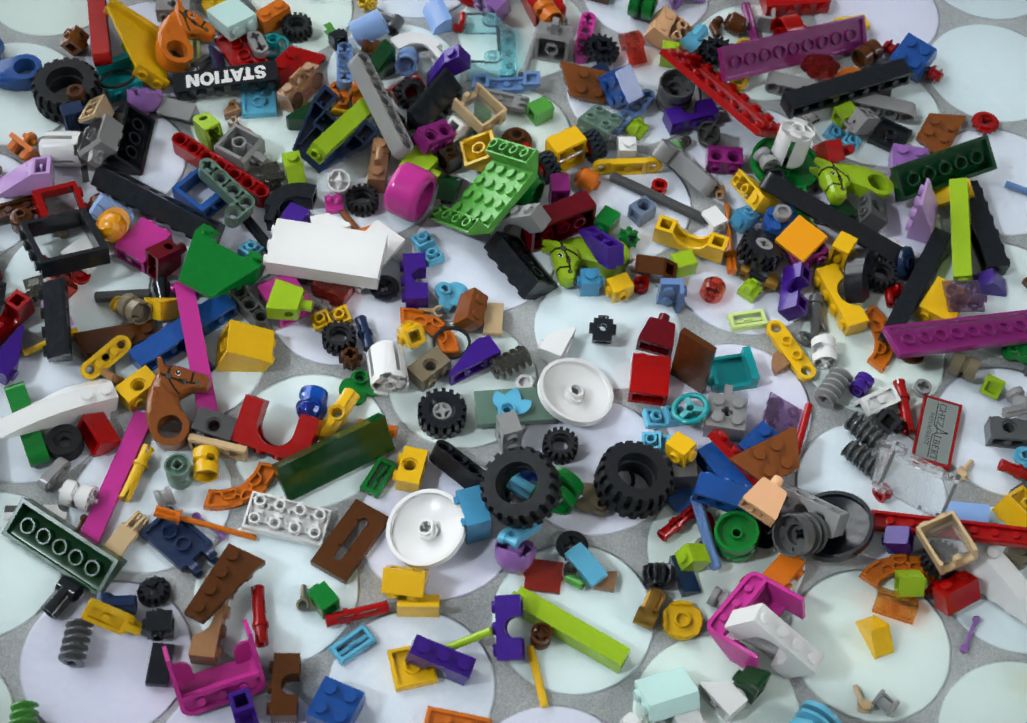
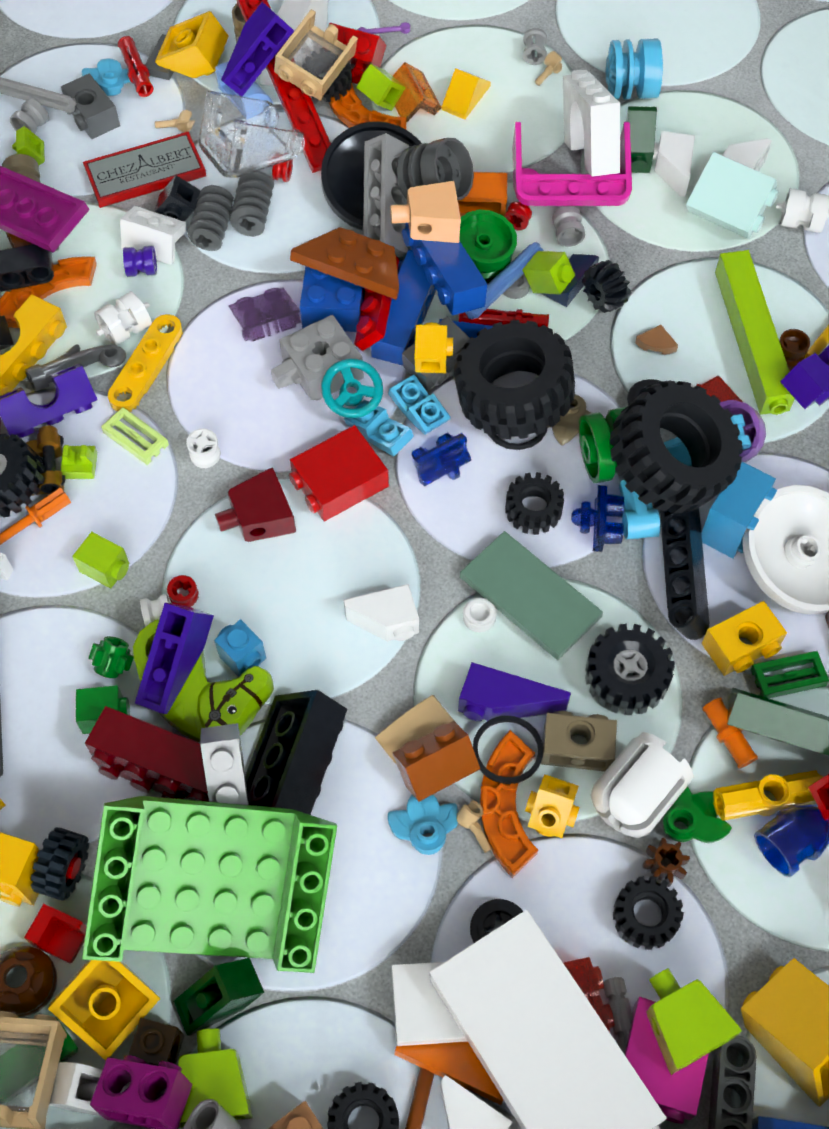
camera: 125 degrees left, 5 degrees up
yellow slope [309,304,353,332] -> none
dark blue pin [355,315,374,353] -> none
dark pink wheel [384,162,436,222] -> none
dark purple arch [399,253,429,309] -> none
medium azure slope [410,230,445,268] -> none
clear smoke piece [489,345,532,380] -> none
medium azure plate [492,388,532,415] -> none
light grey brick [495,410,523,454] -> none
white dish [537,358,614,427] -> none
magenta brick [548,173,570,204] -> none
bright green arm [563,562,586,590] -> none
medium azure slope [564,542,608,588] -> none
orange head [574,167,601,193] -> none
black brick [589,315,616,344] -> none
yellow brick [604,272,635,303] -> none
sand blue brick [627,195,657,227] -> none
pearl gold piece [633,587,666,631] -> none
reddish brown slope [634,254,677,284] -> none
yellow arch [652,215,730,264] -> none
medium blue bracket [656,278,687,313] -> none
yellow tile [661,600,703,642] -> none
reddish brown tile [670,328,717,394] -> none
clear red head [699,276,726,304] -> none
teal panel [707,346,760,393] -> none
medium nougat tile [771,350,790,376] -> none
red bar [797,403,813,454] -> none
light grey piece [814,367,853,409] -> none
brick [881,526,915,554] -> none
red pin [893,378,915,435] -> none
light grey bush [913,379,932,398] -> none
none -> white wheel [186,429,221,468]
none -> dark purple slope [221,2,294,97]
none -> clear blue hips [411,432,471,487]

